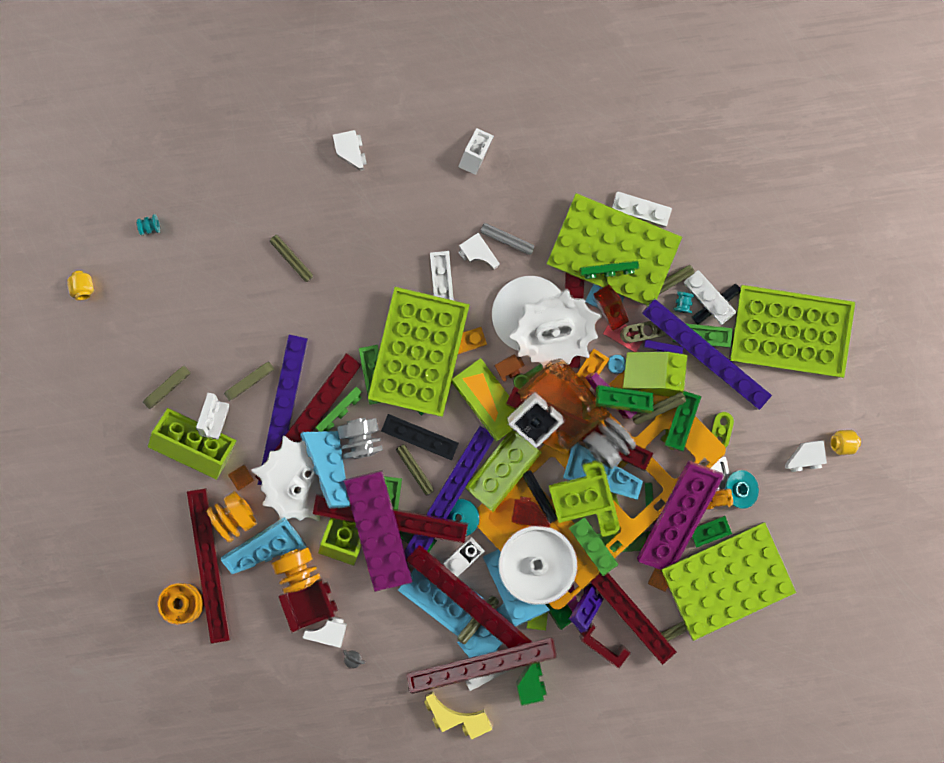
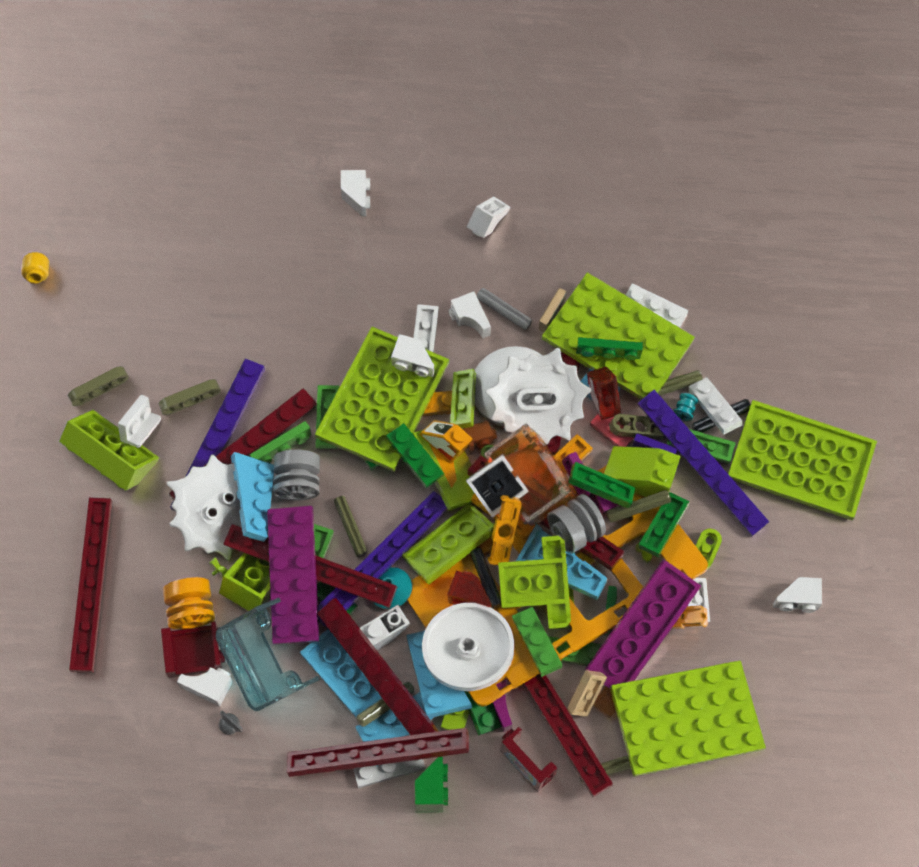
camera: 10 degrees right, 20 degrees down
teal bush [137,214,160,235] -> none
light orange wheel [158,583,204,624] -> none
light orange wheel [207,491,257,543] -> none
medium azure wing [221,517,307,574] -> none
clear orange tile [228,464,255,491] -> none
olive axle [270,235,313,282] -> none
black plate [381,414,459,461] -> none
light yellow arch [424,691,492,740] -> none
dark purple plate [569,584,604,633] -> none
medium azure tile [607,355,626,374] -> none
green plate [692,516,732,548] -> none
teal dish [725,470,759,509] -> none
yellow head [831,430,861,455] -> none
none -> lime piece [209,557,228,578]
none -> clear light blue windscreen [216,598,320,711]
none -> green plate [386,423,444,488]
none -> white slope [391,334,434,377]
none -> slope [419,420,473,464]
none -> lime plate [450,369,476,429]
none -> light orange piece [487,495,521,565]
none -> tan tile [538,288,566,333]
none -> tan plate [567,670,607,717]

